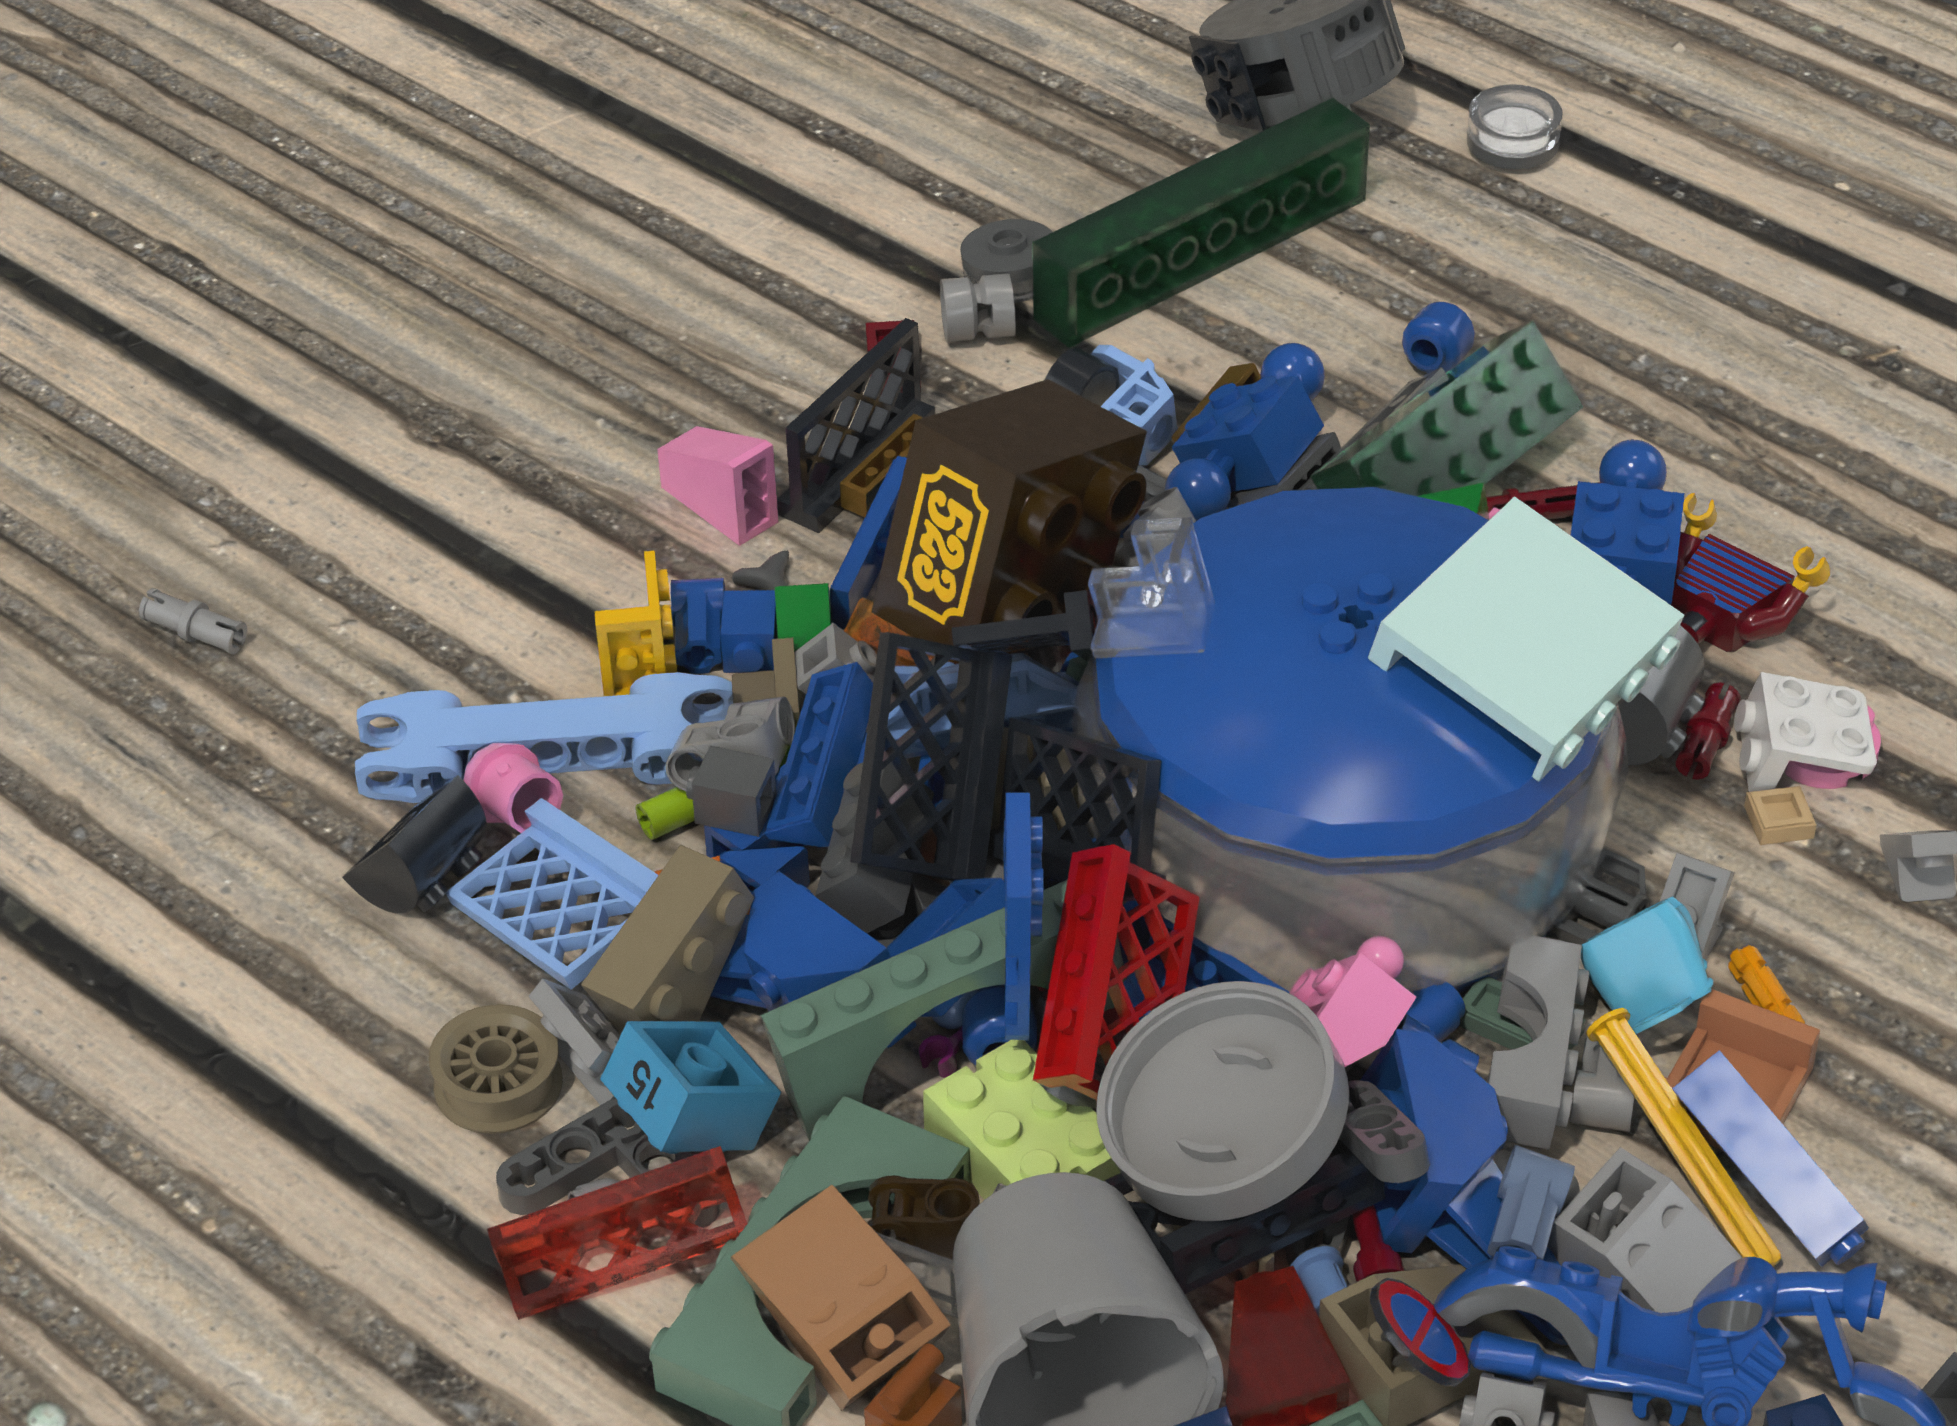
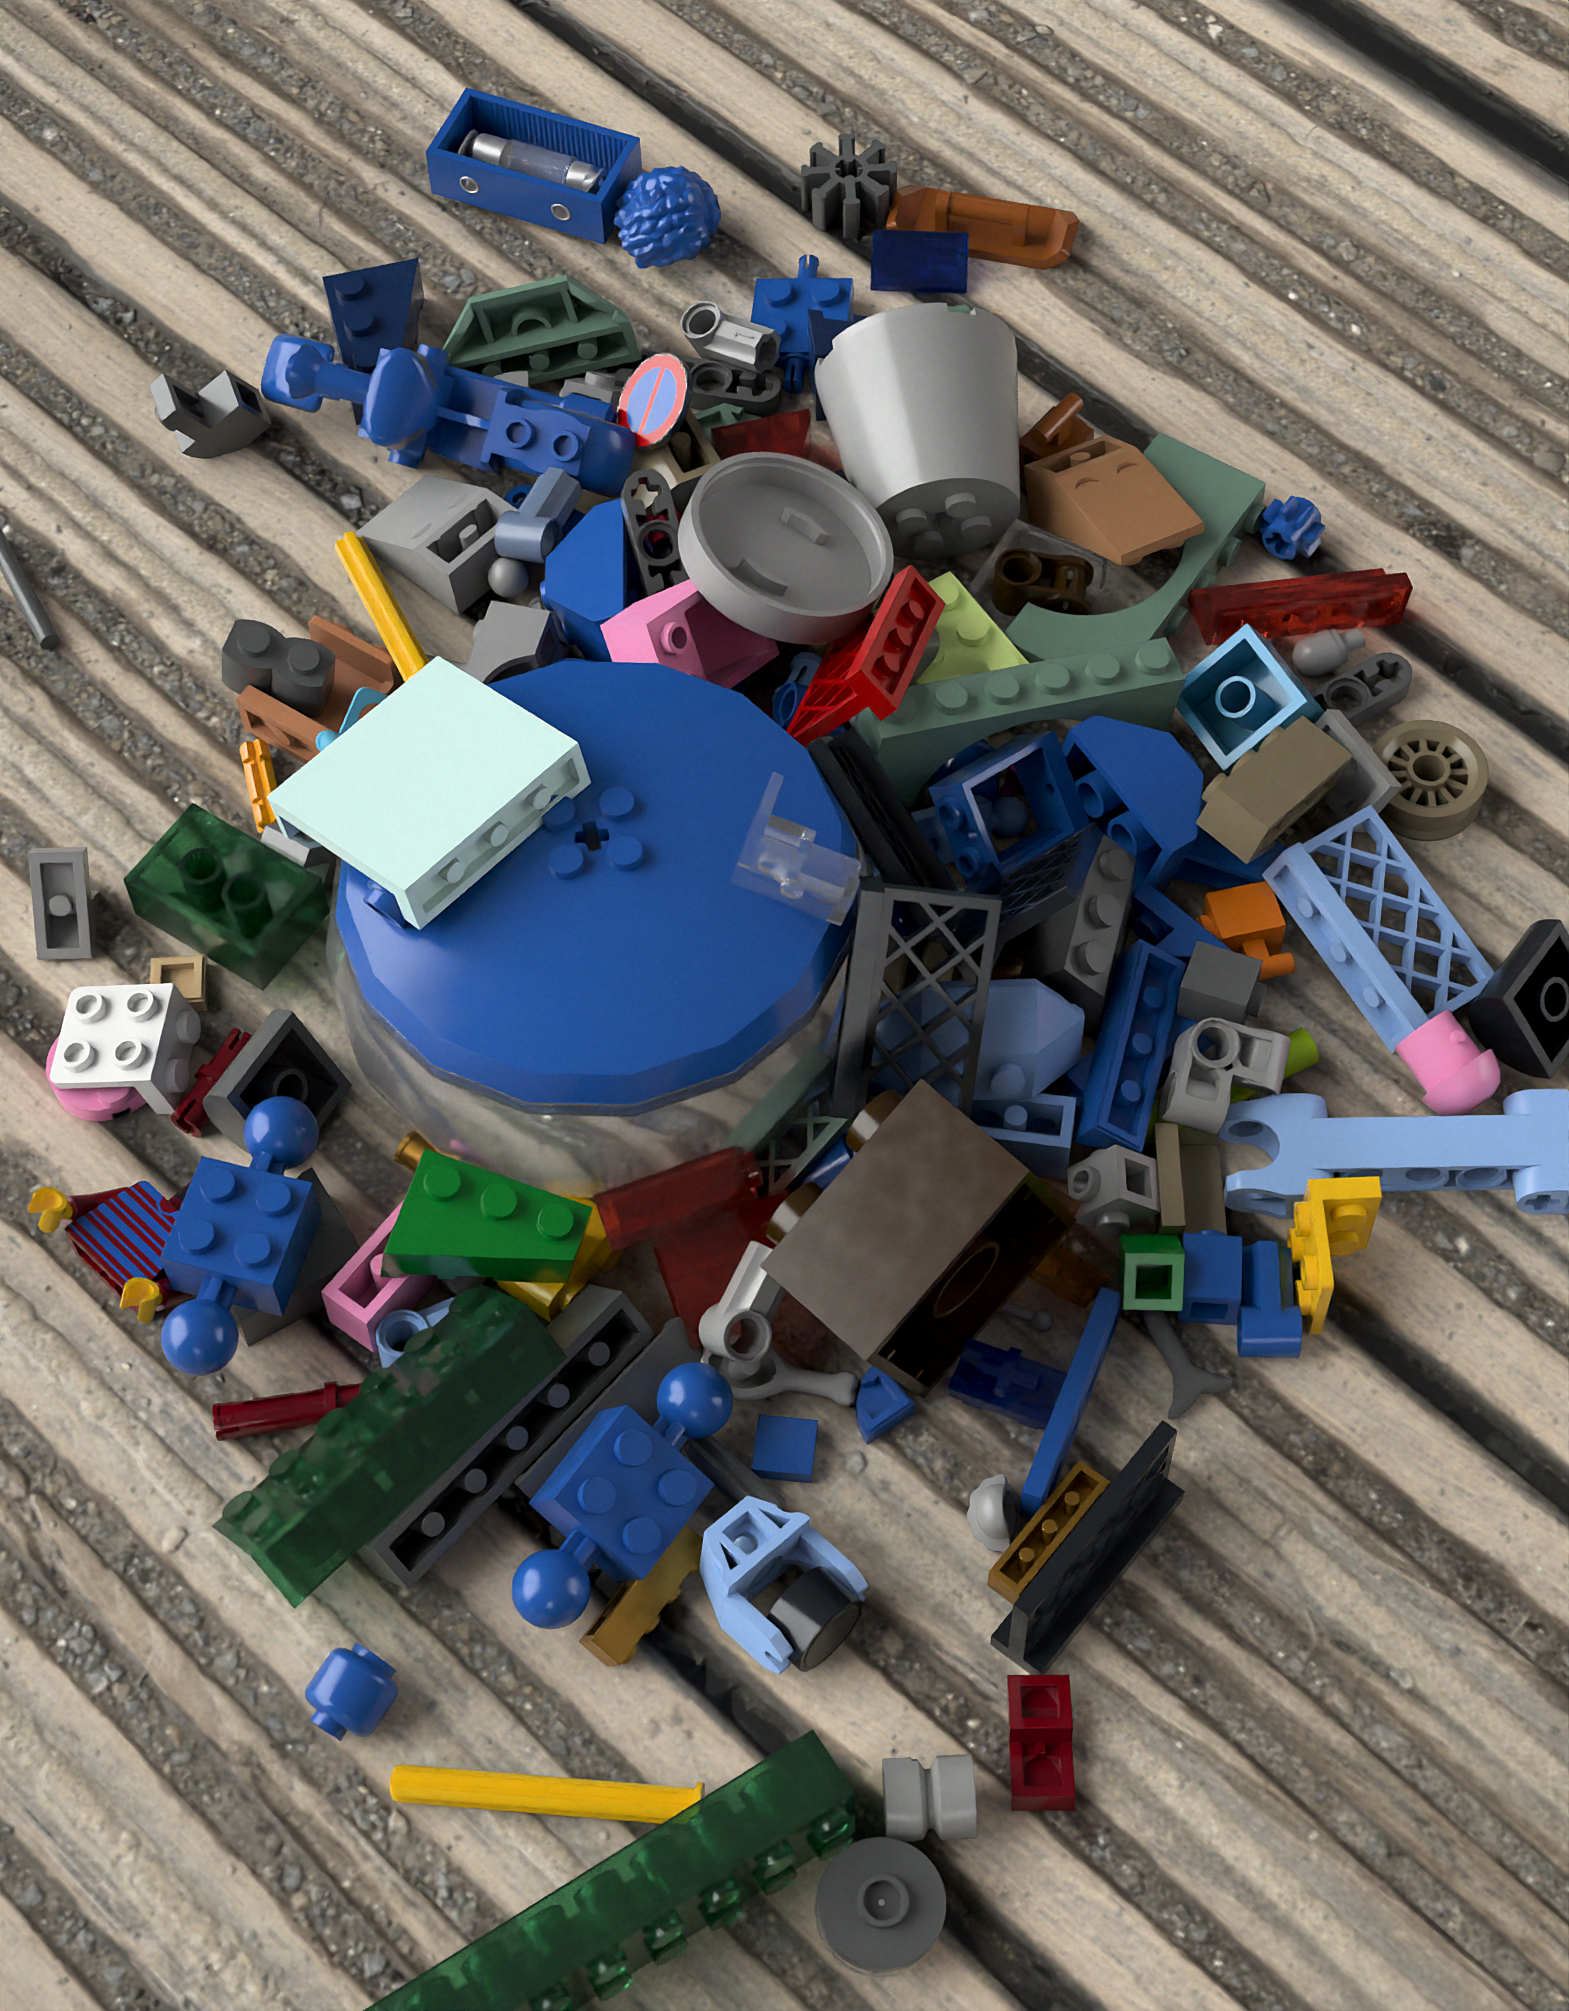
camera: 175 degrees left, 15 degrees up
bright pink slope [657,426,778,546] -> none
blue wing [1003,793,1043,1040] -> none
brick [1672,1050,1869,1267] -> none
none -> clear green brick [123,803,330,991]
none -> dark grey brick [222,619,335,717]
none -> yellow axle [390,1764,705,1834]
none -> blue gear [1258,496,1326,560]

